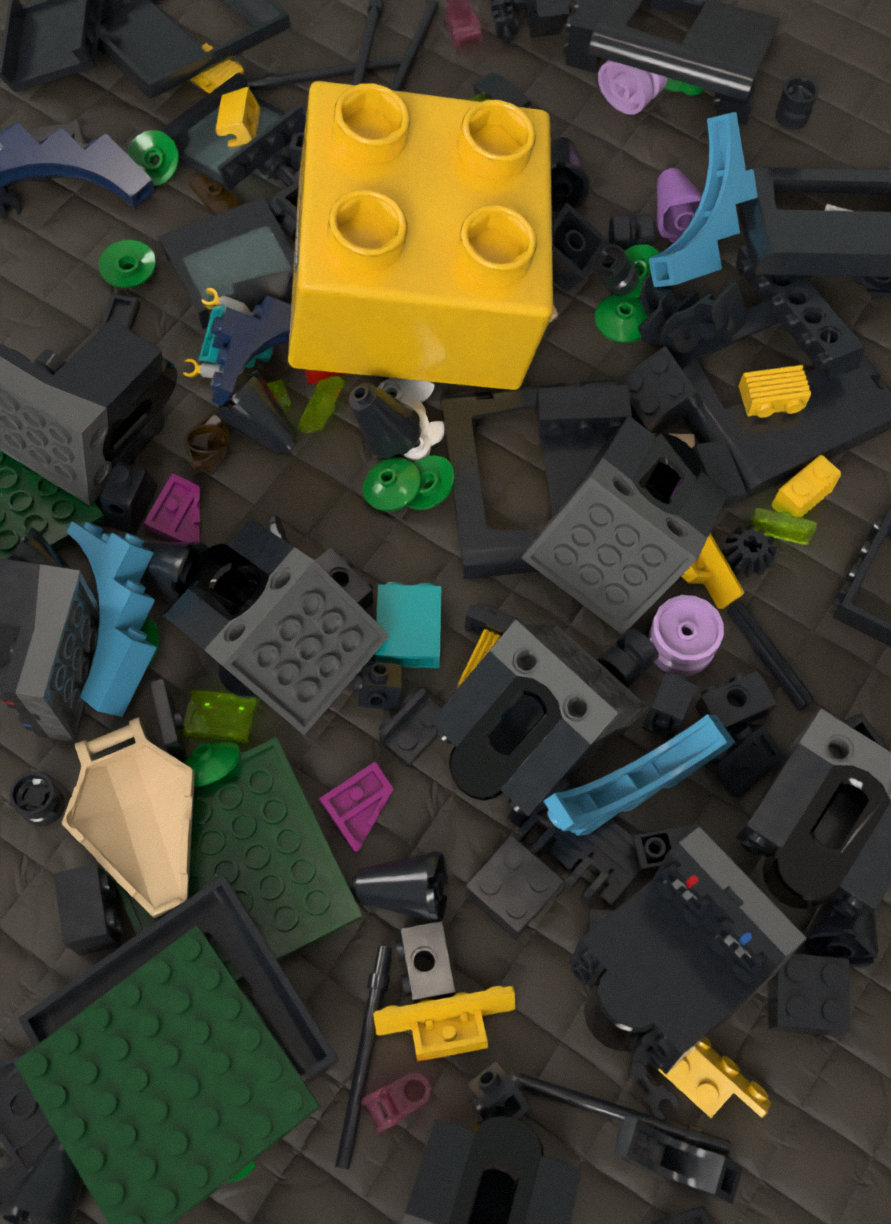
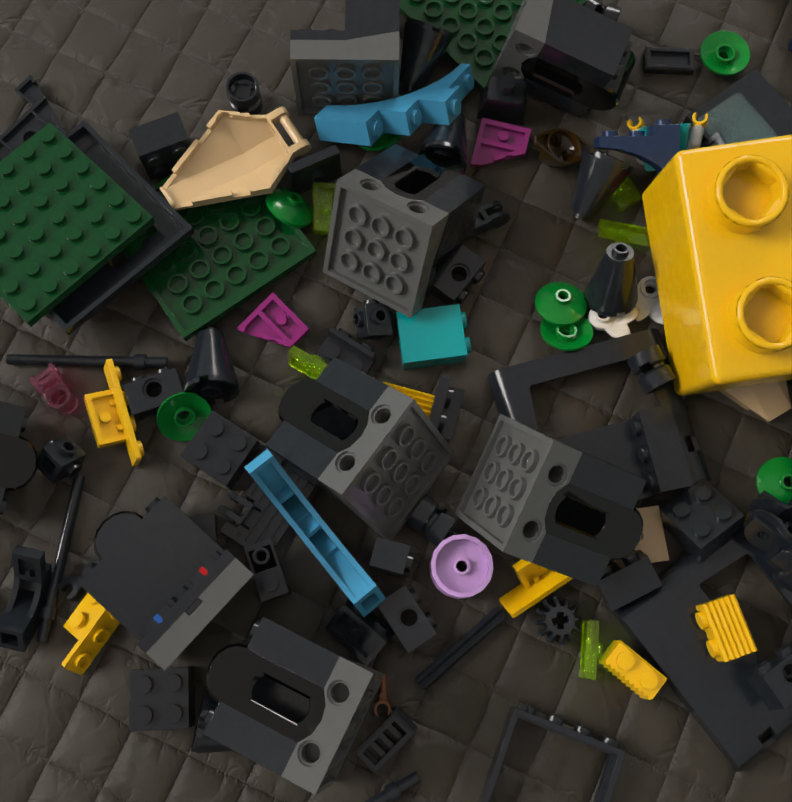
camera: 80 degrees right, 10 degrees up
none -> green dish [157,392,212,442]
none -> clear neon green plate [288,345,328,380]
none -> black wheel [626,345,677,395]

